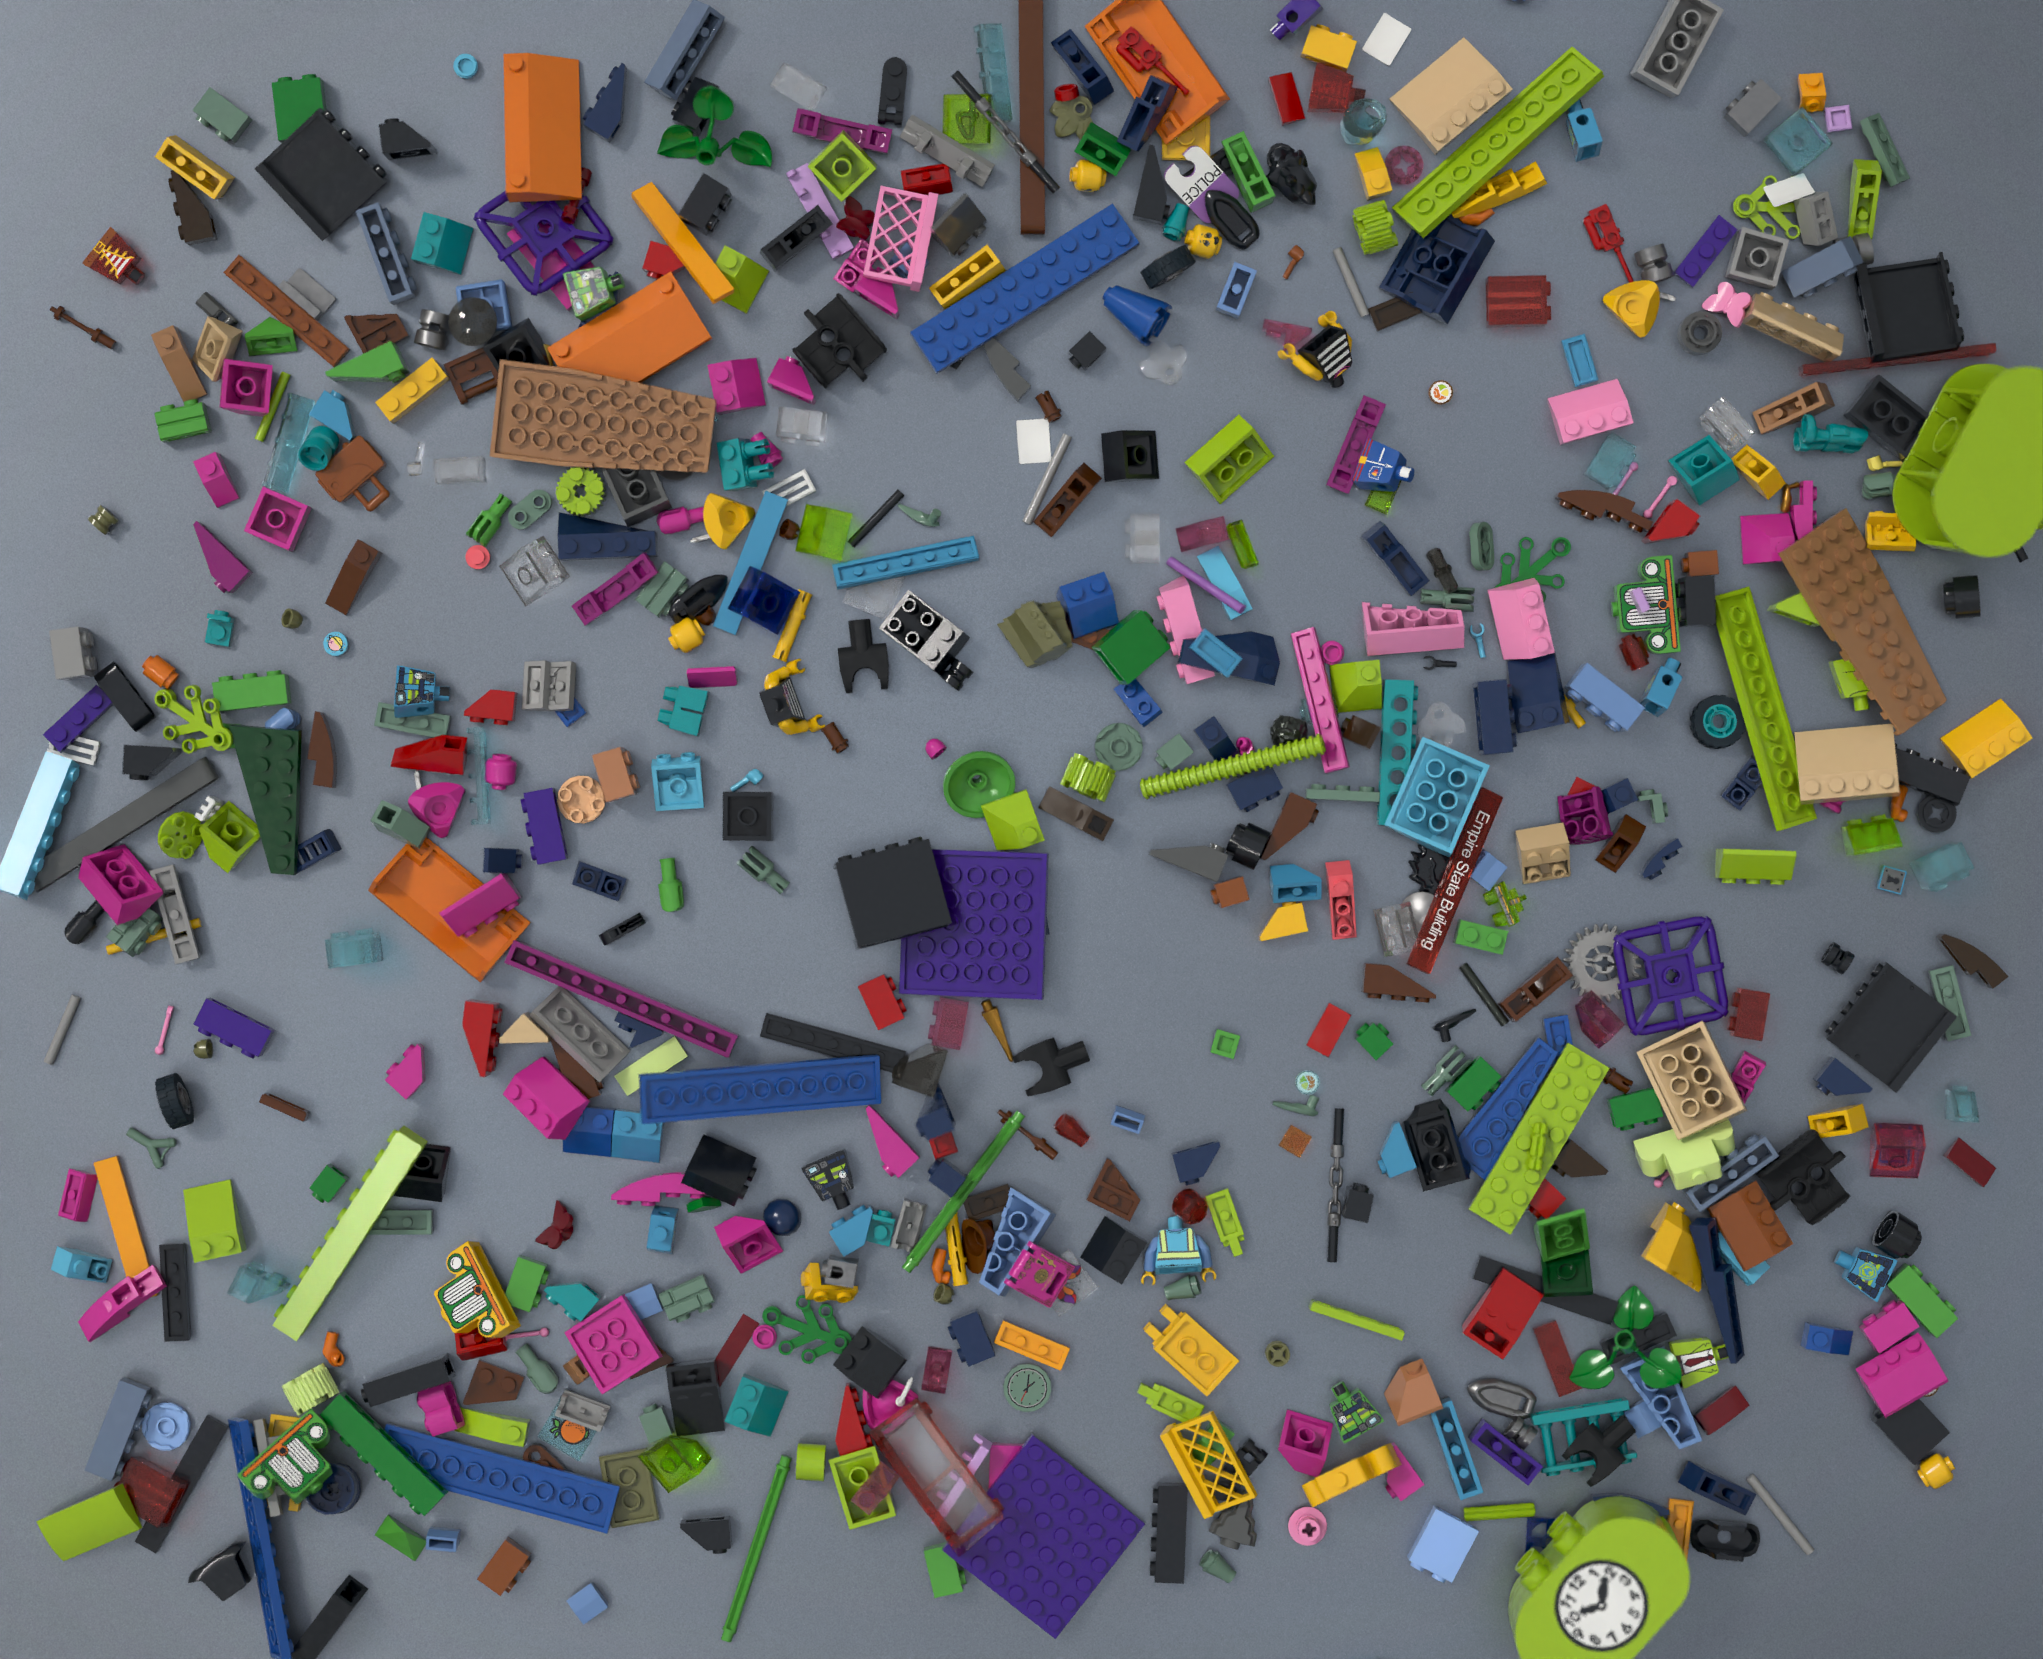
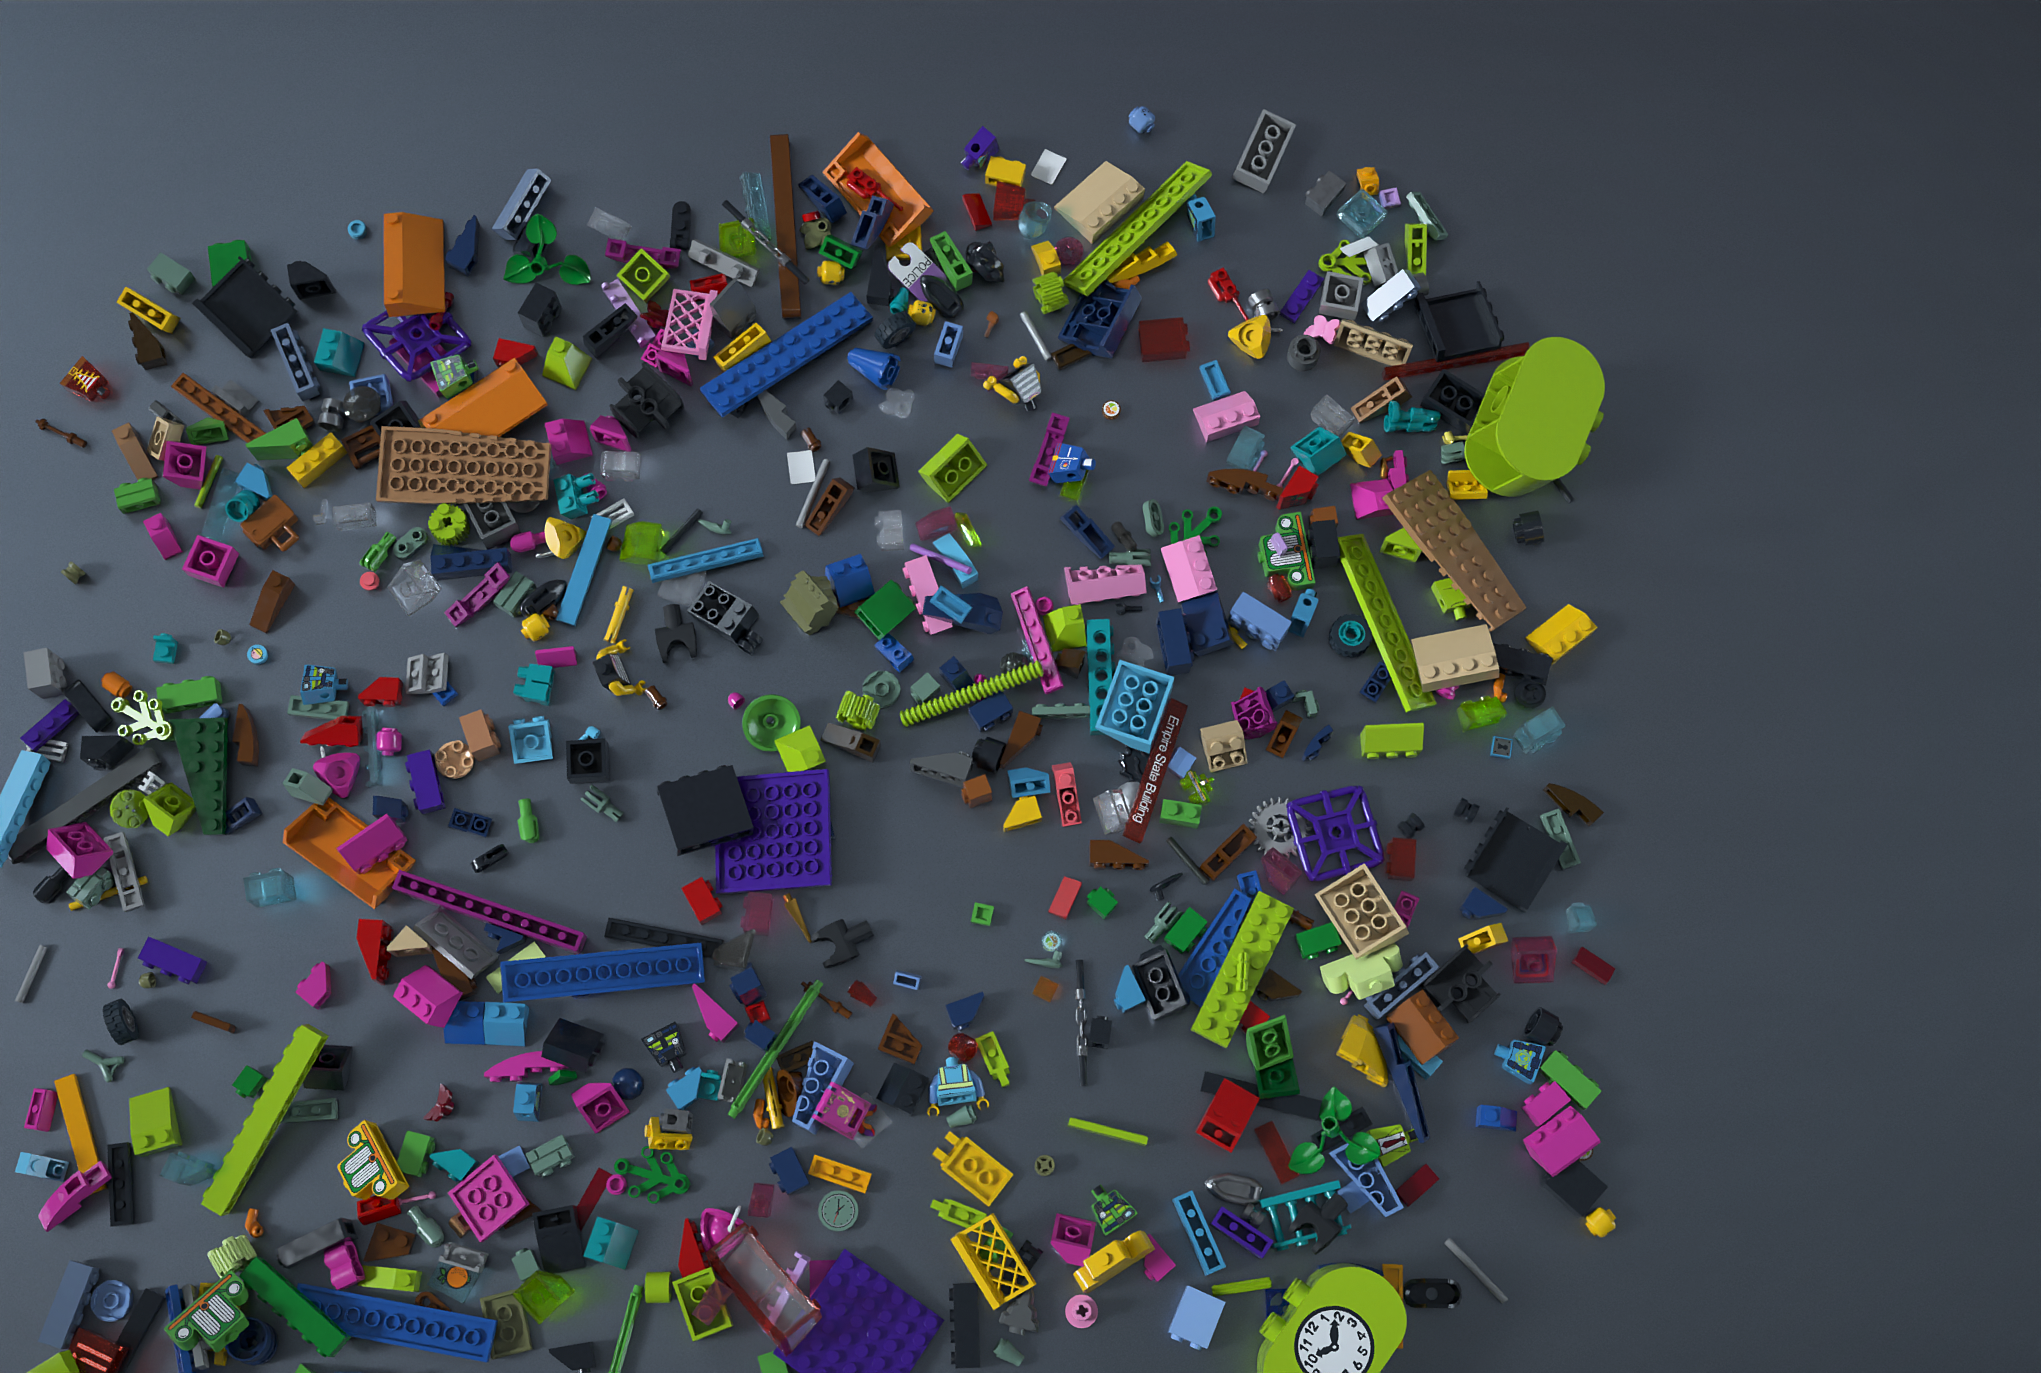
camera: 10 degrees left, 15 degrees down
magenta slope [193,521,253,593] -> none
light orange tile [631,182,734,304] -> none
clear blue brick [728,566,800,635] -> none
black slope [833,1326,907,1399] -> none
nougat slope [1384,1359,1443,1426] -> none
dark blue slope [1678,1461,1756,1516] -> none
none -> black wheel [1397,813,1425,840]

